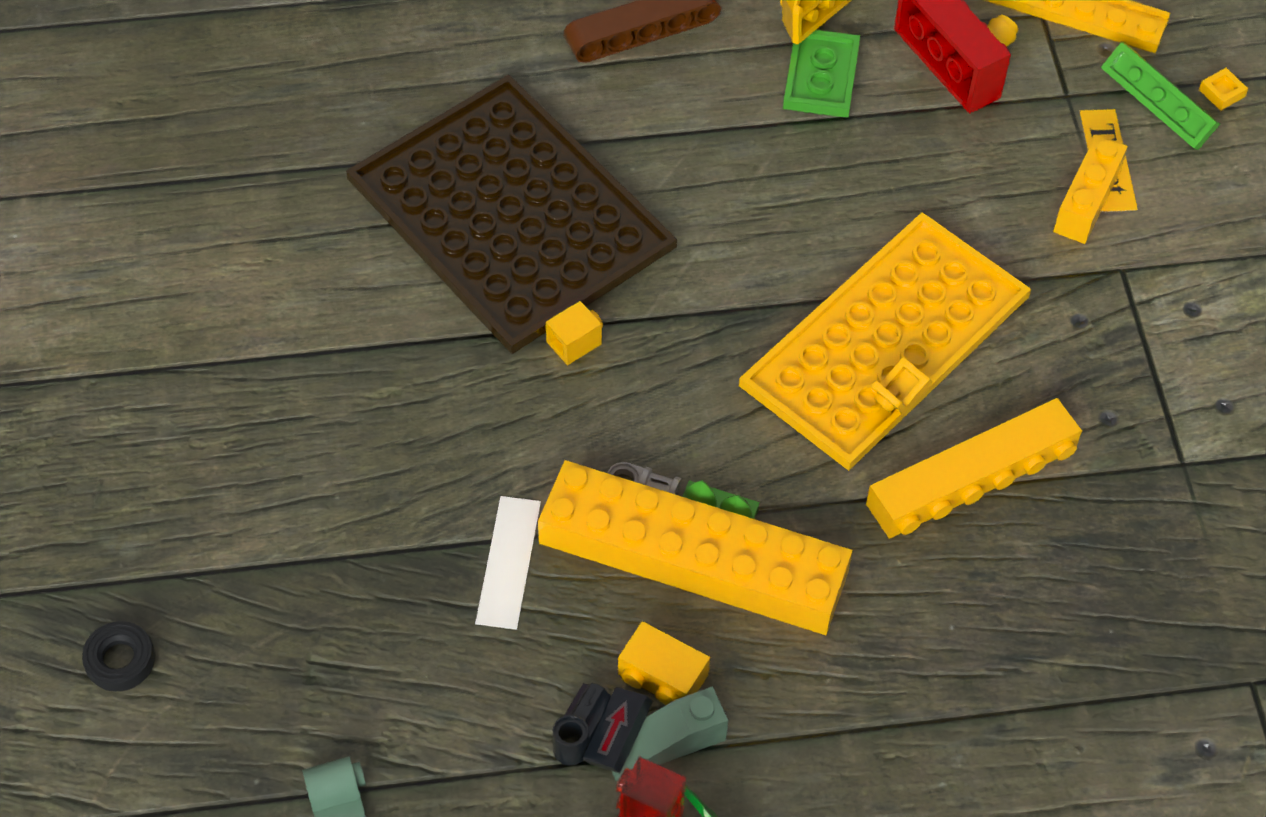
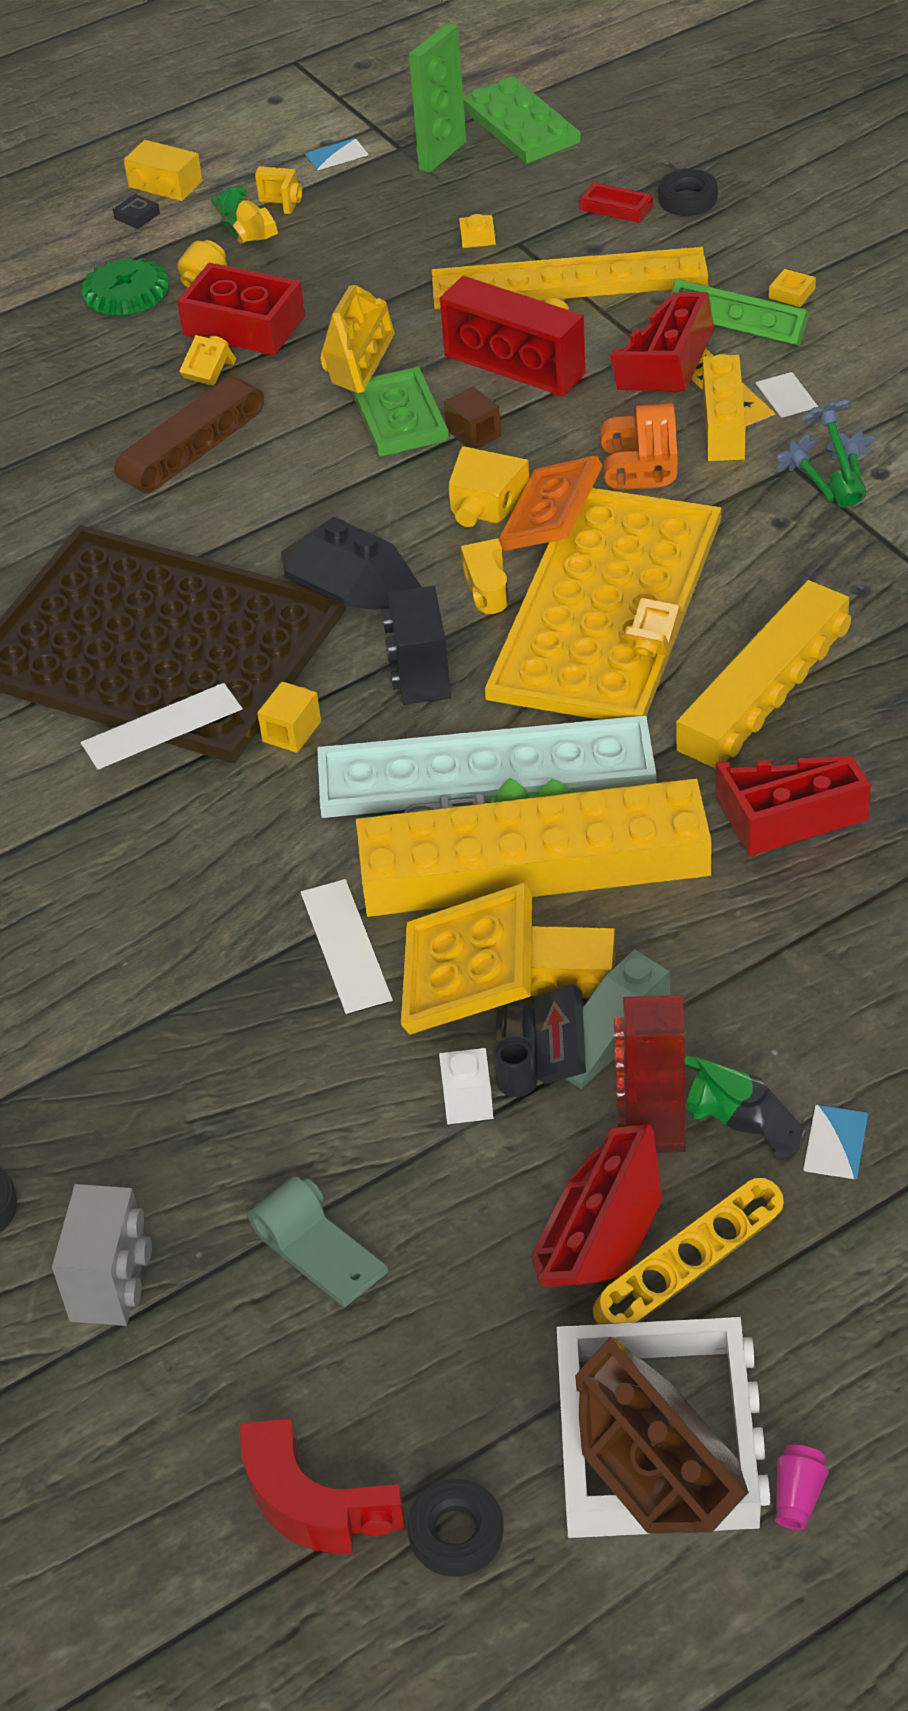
camera: 20 degrees left, 10 degrees down
none -> light grey brick [52,1184,152,1326]
none -> white sticker [80,683,243,769]
none -> black wedge [281,517,422,610]
none -> light aqua plate [317,715,656,818]
none -> black brick [382,586,451,705]
none -> yellow plate [401,883,532,1035]
none -> white brick [439,1048,494,1124]
none -> reddish brown brick [444,386,501,449]
none -> yellow torso [449,446,530,527]
none -> yellow leg [461,538,508,614]
none -> orange tile [499,456,603,551]
none -> orange piece [600,403,677,490]
none -> red wedge [610,292,714,392]
none -> red wedge [716,756,871,856]
none -> white sticker [756,372,818,418]
none -> plant [776,399,875,508]

